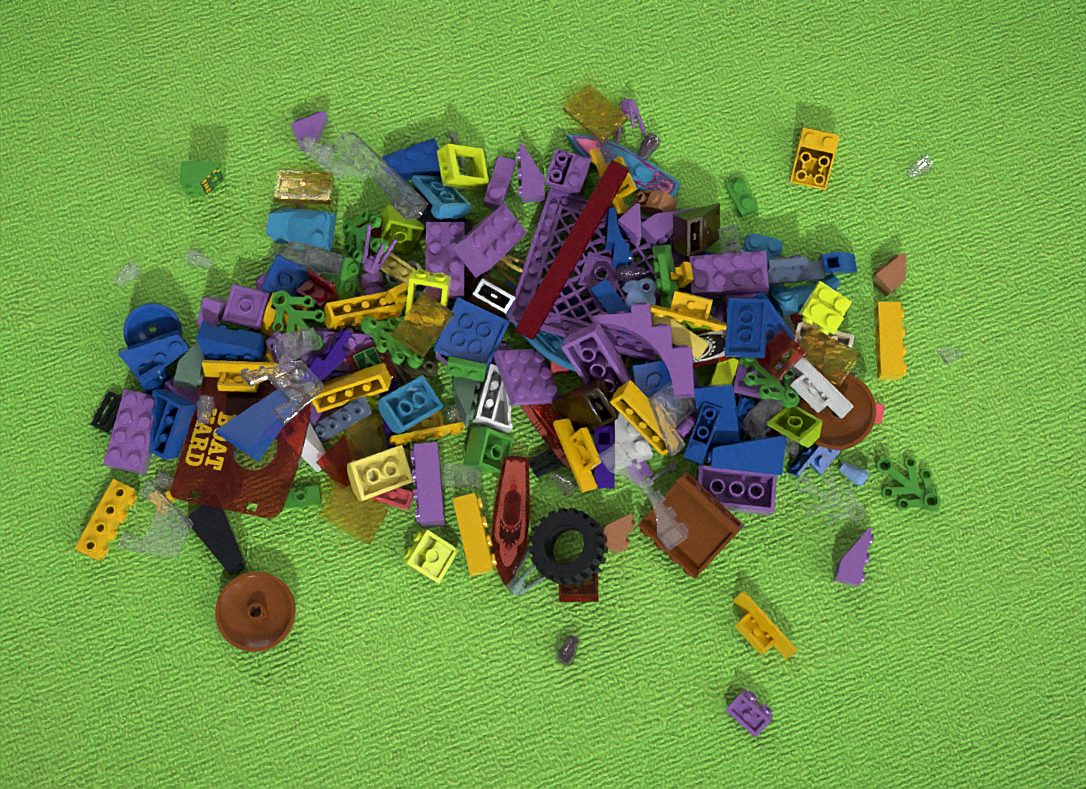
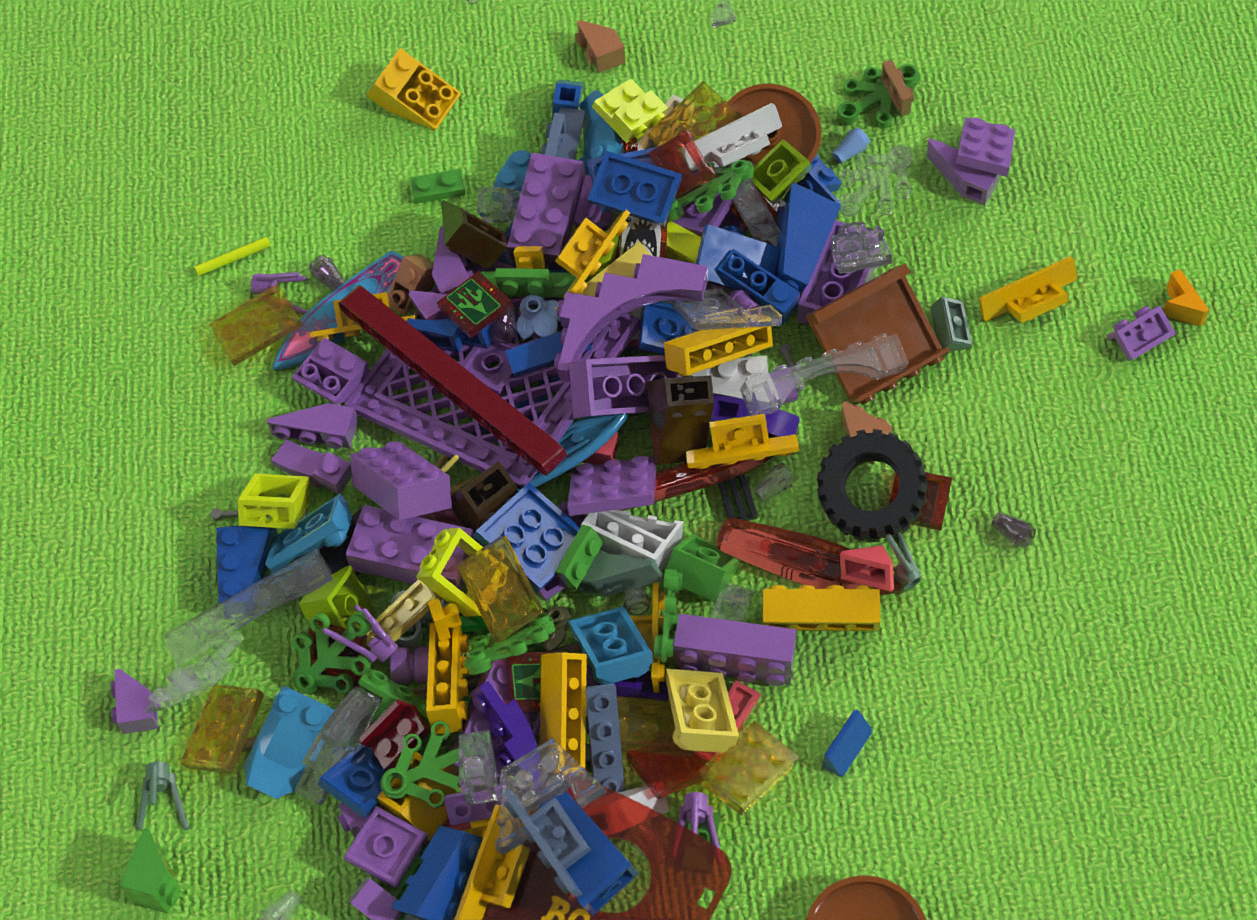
camera: 65 degrees left, 15 degrees down
neon yellow plate [403,529,459,584] -> none
yellow brick [874,301,907,380] -> none
none -> sand green plant [137,762,189,830]
none -> neon yellow bar [194,237,271,276]
none -> tile [436,271,513,338]
none -> sand blue bracket [503,788,591,898]
none -> bright green plant [654,569,683,662]
none -> medium lavender plant [670,792,723,867]
none -> blue slope [823,709,872,777]
none -> clear slope [831,222,892,274]
none -> coral slope [840,545,894,591]
none -> medium nougat plate [881,59,914,116]
none -> sand green slope [931,296,973,351]
none -> medium lavender plate [956,117,1015,177]
none -> light orange slope [1163,269,1209,326]

